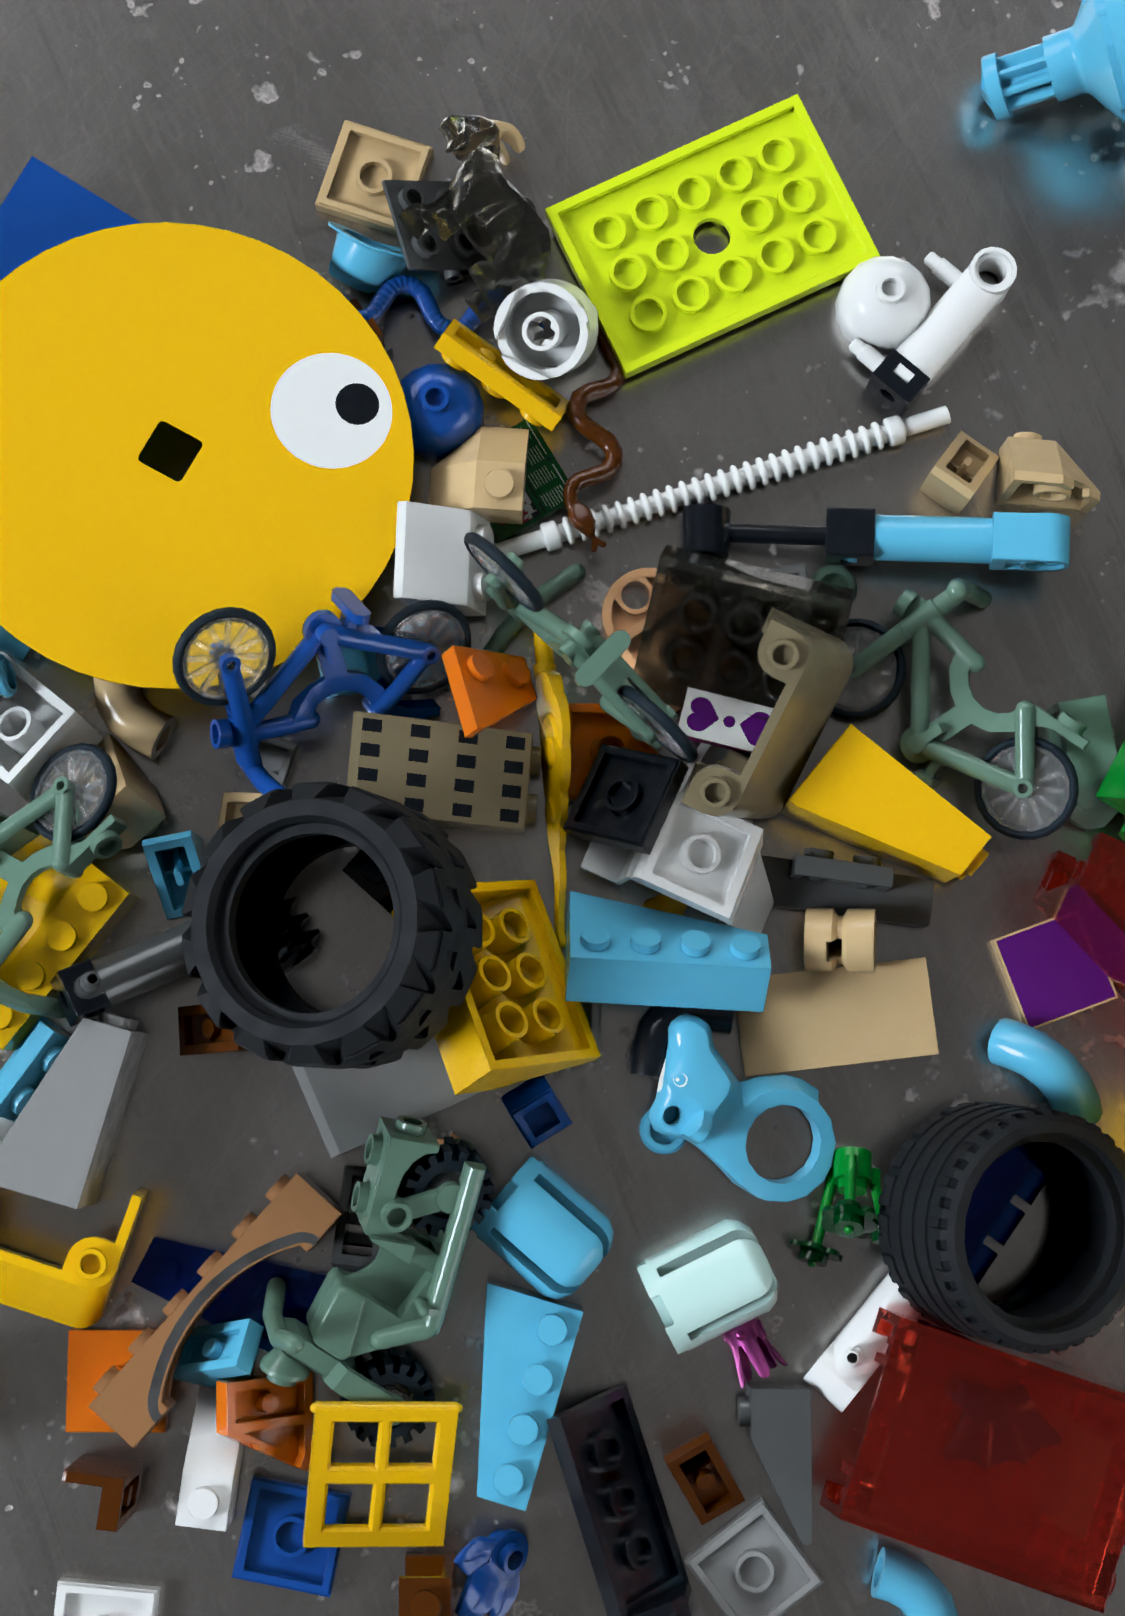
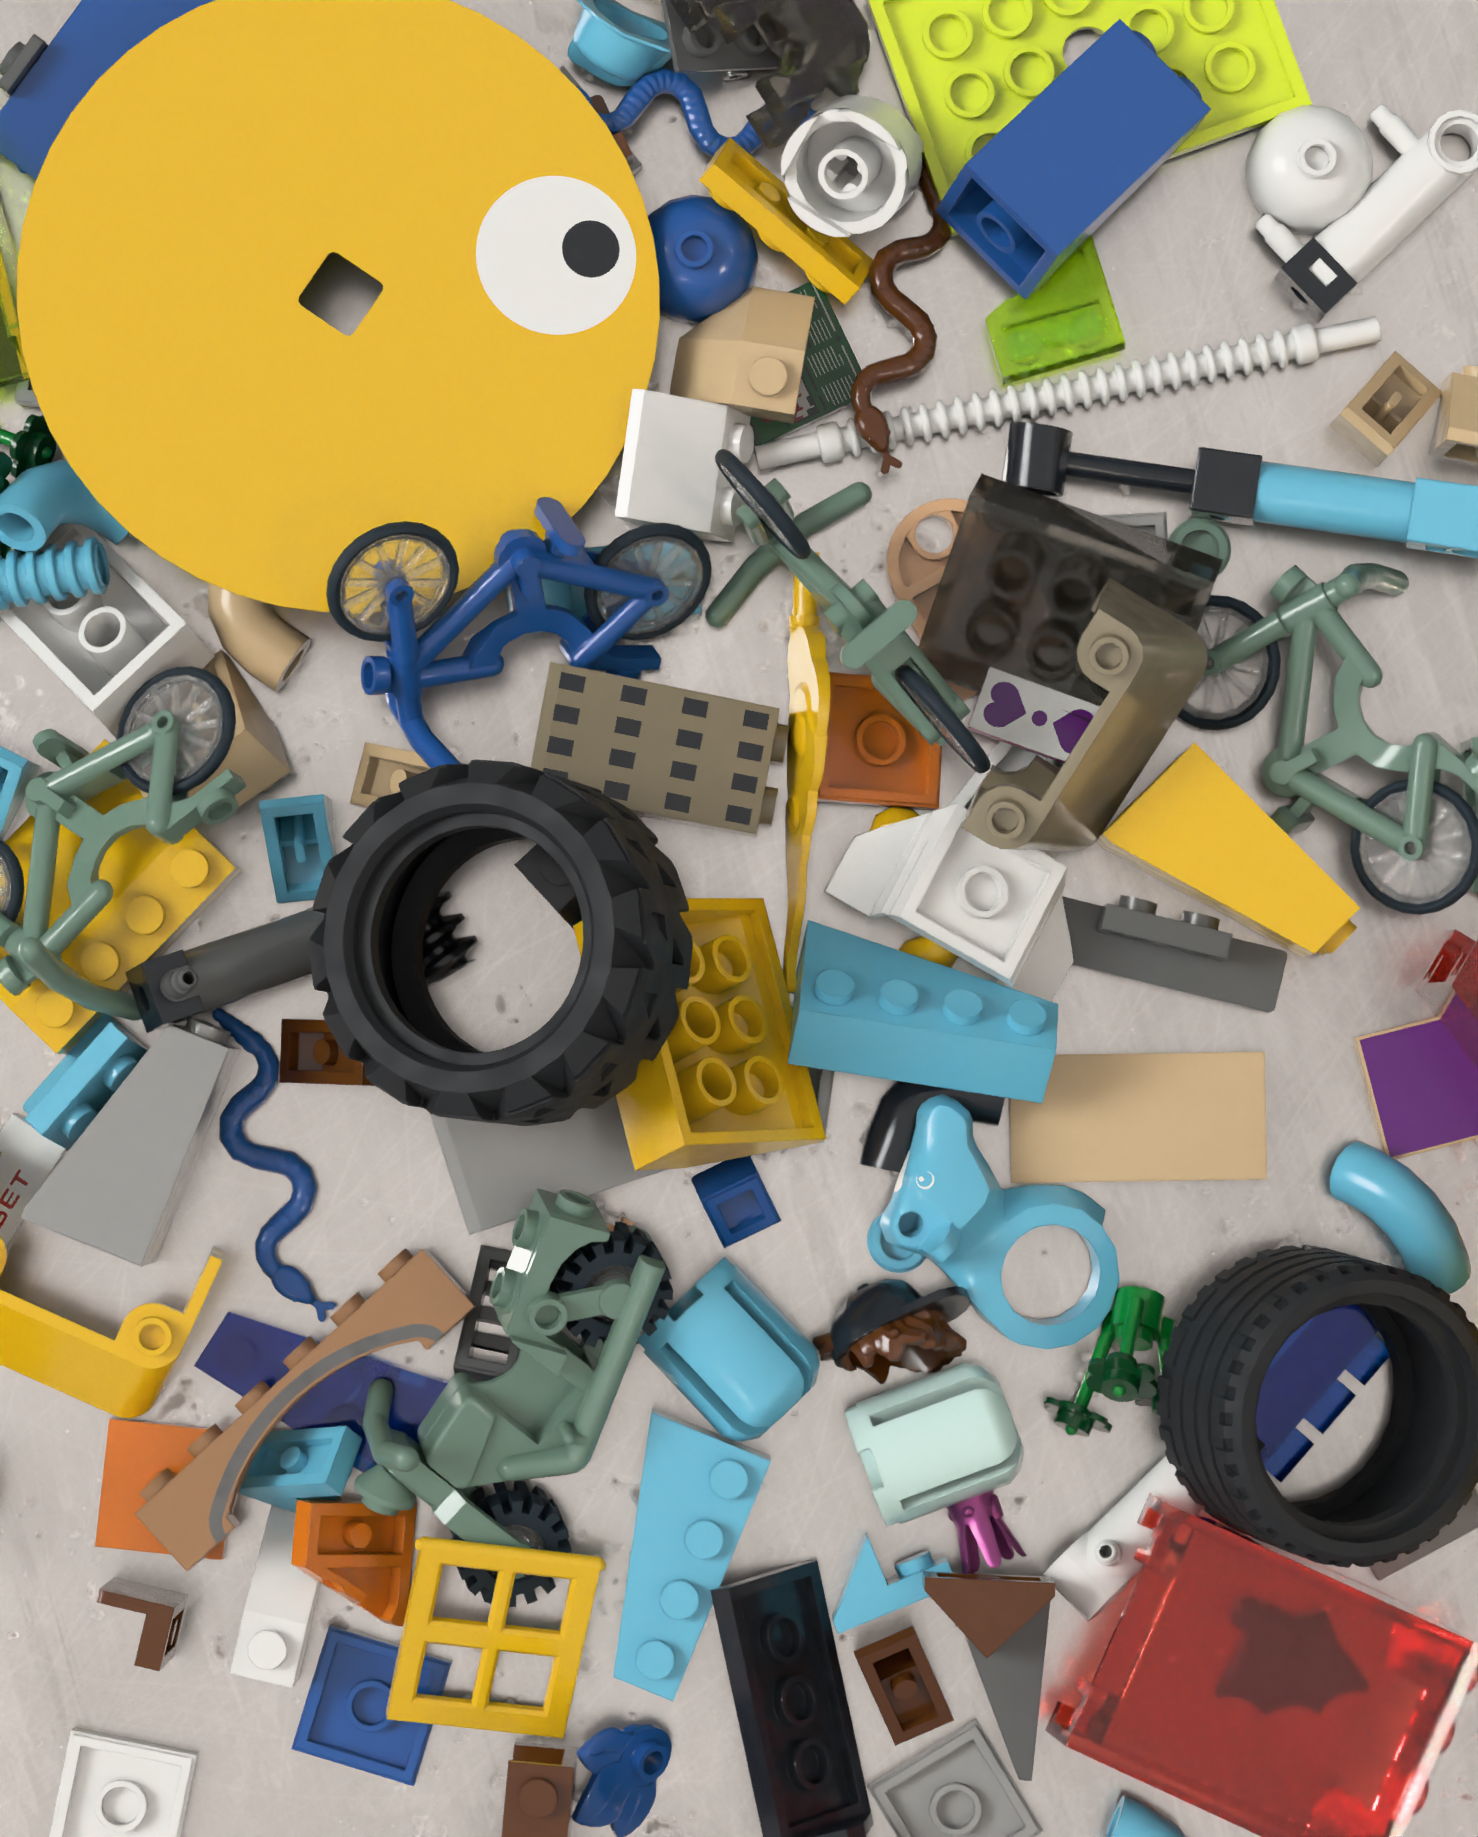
camera: 10 degrees right, 5 degrees up
light grey tile [258,737,301,788] -> none
orange wing [441,645,537,738] -> none
black tile [563,744,689,855] -> none
tan wheel [804,907,877,973] -> none
none -> blue animal [212,1008,336,1322]
none -> hair [812,1279,970,1384]
none -> medium azure slope [832,1533,952,1634]
none -> reddish brown slope [922,1571,1056,1659]
none -> blue slope [935,19,1211,300]
none -> clear neon green wing [985,234,1125,385]

